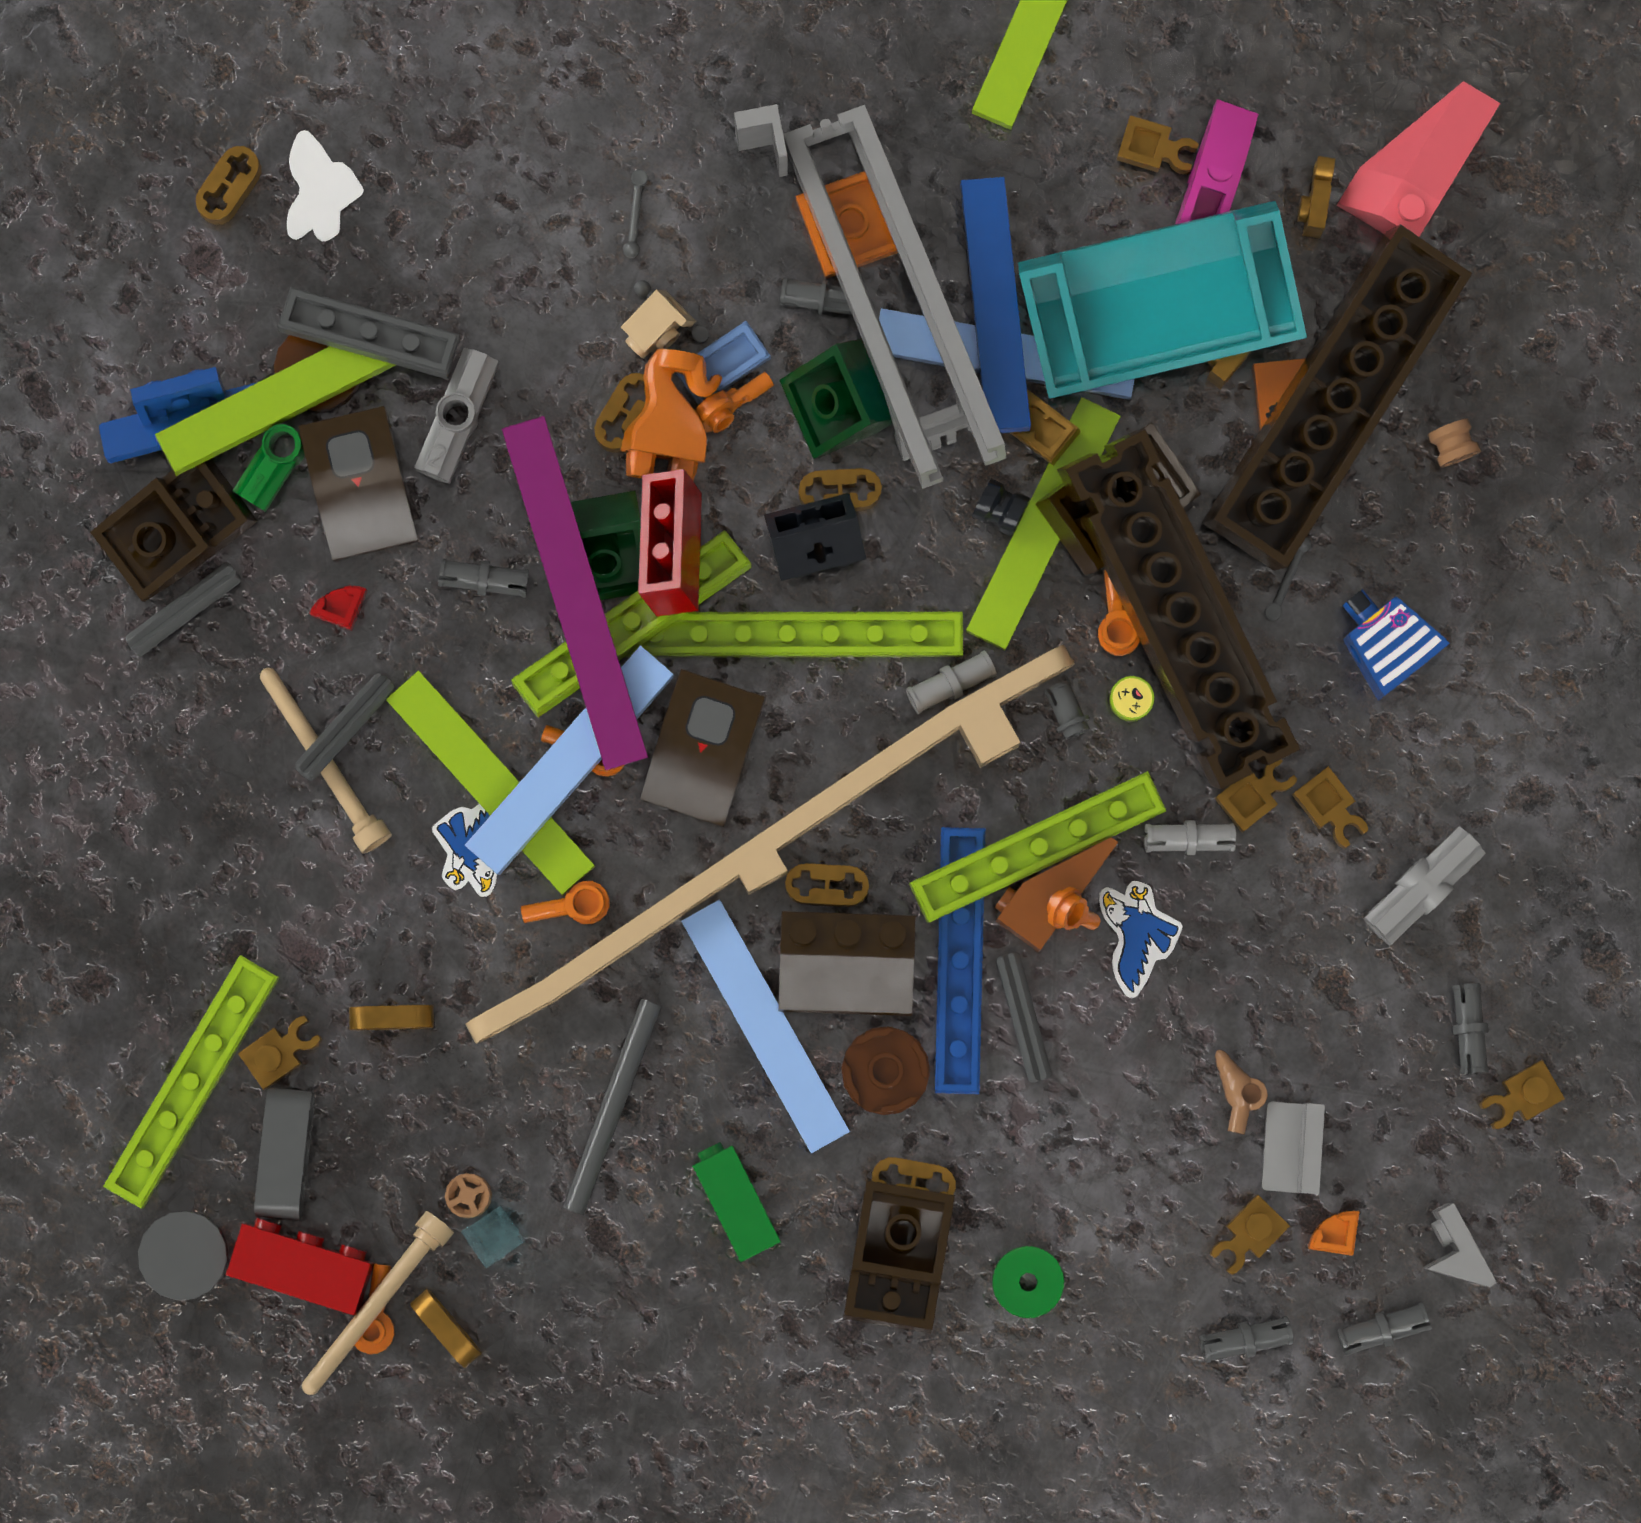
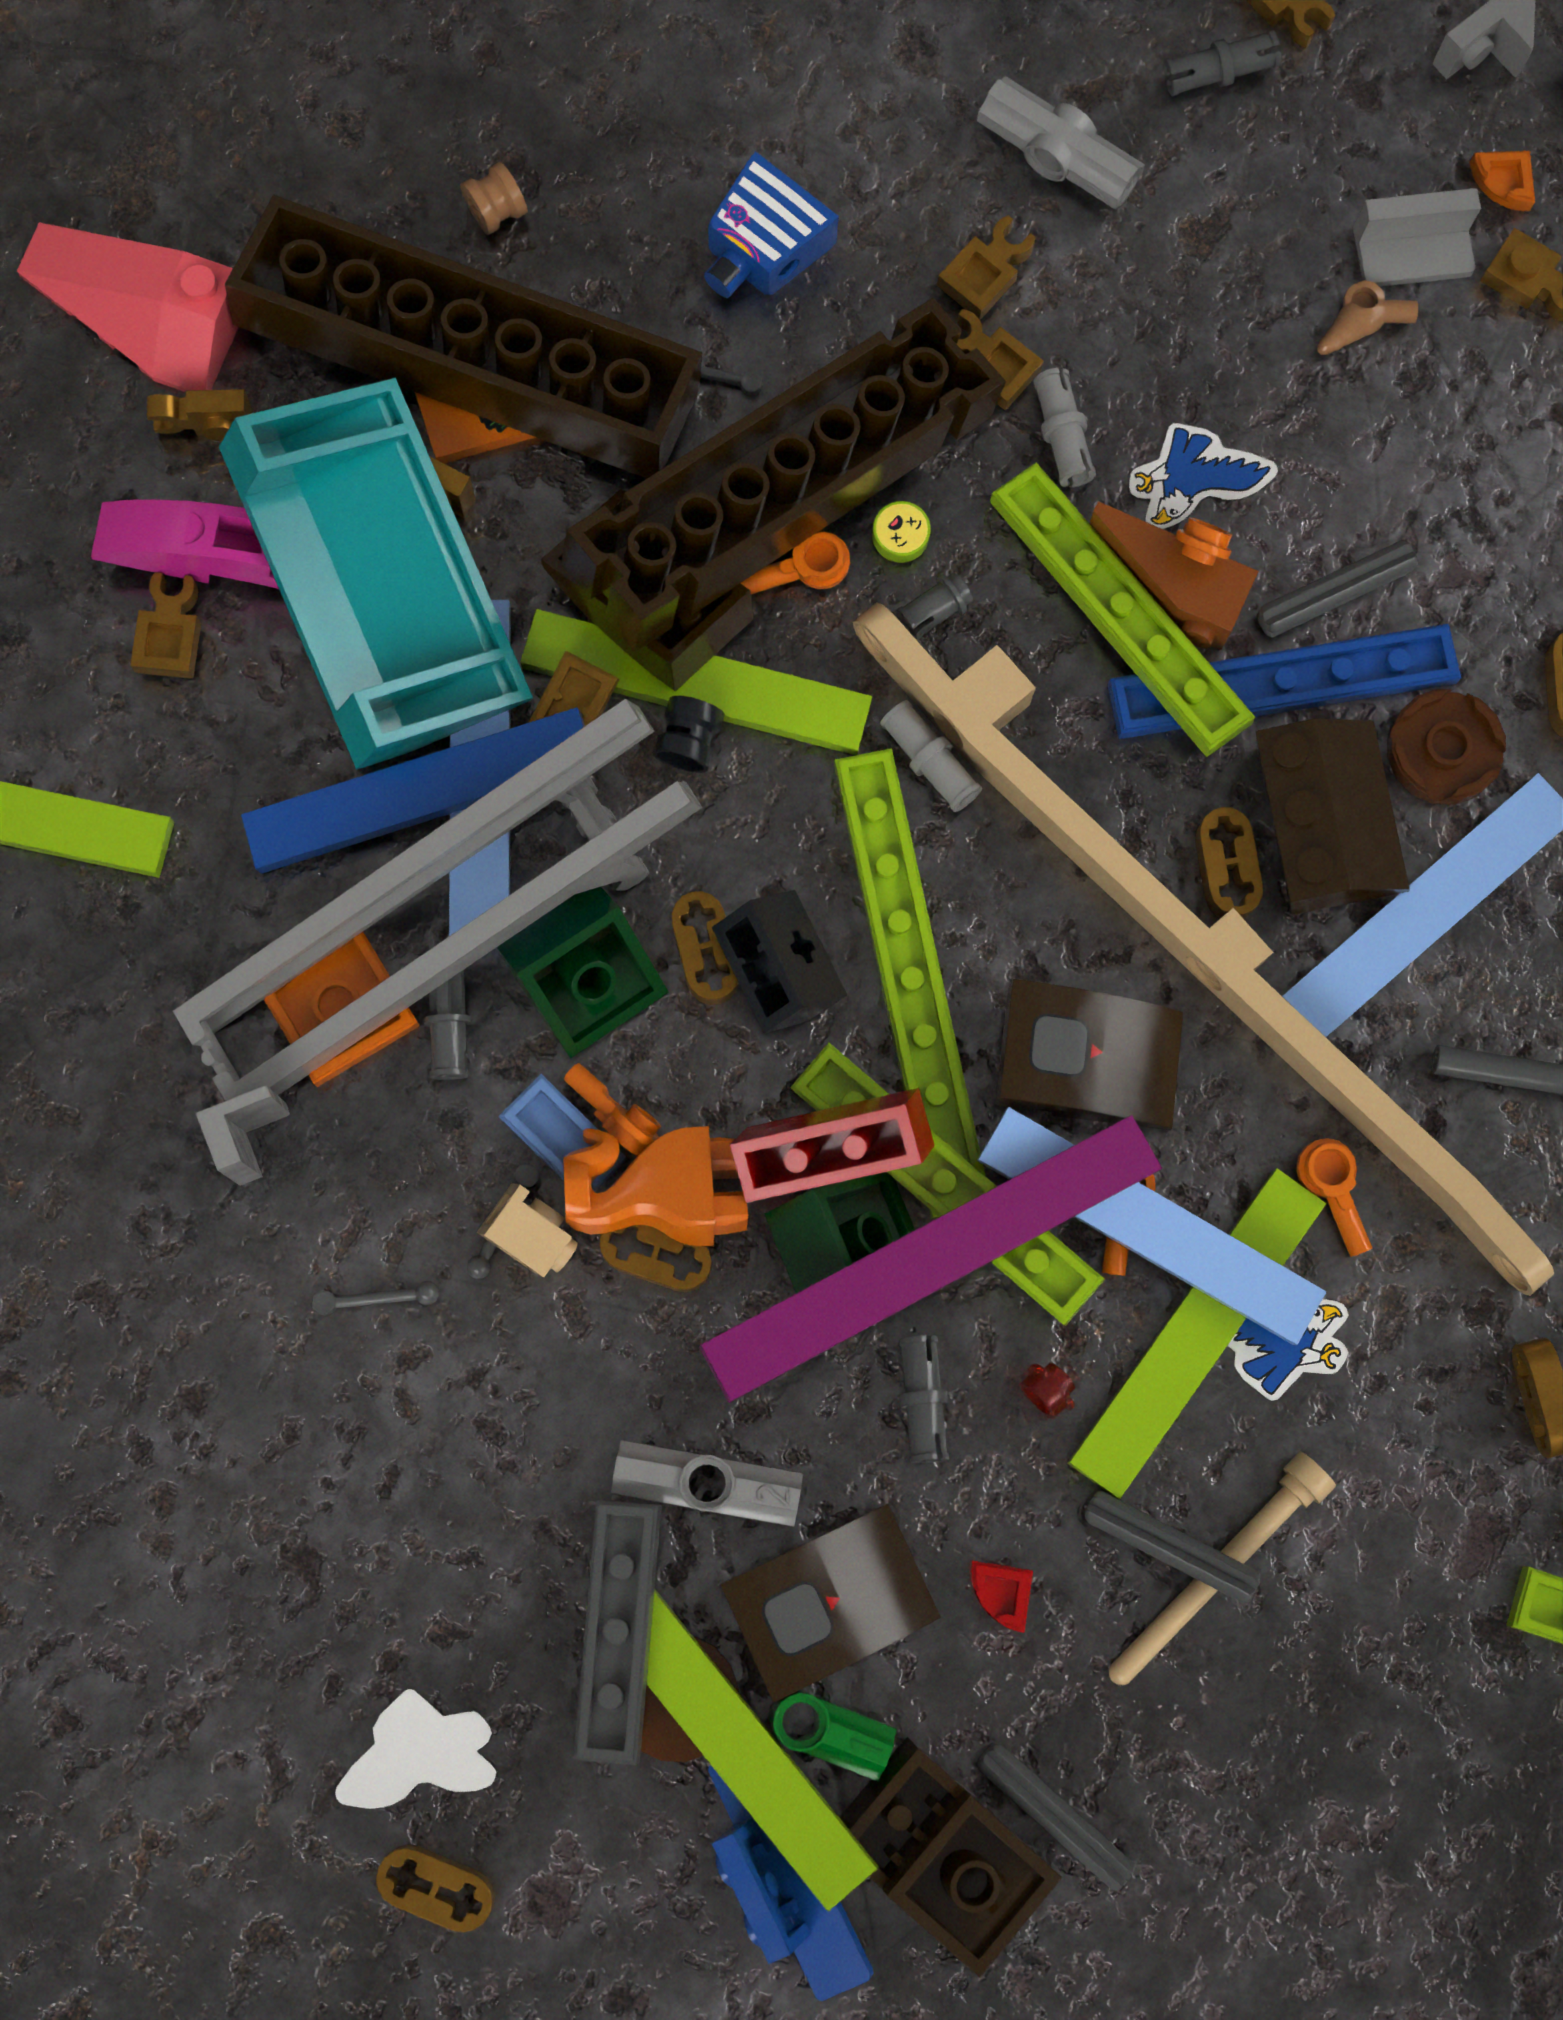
camera: 105 degrees left, 5 degrees down
none -> clear red plate [1019,1362,1076,1419]

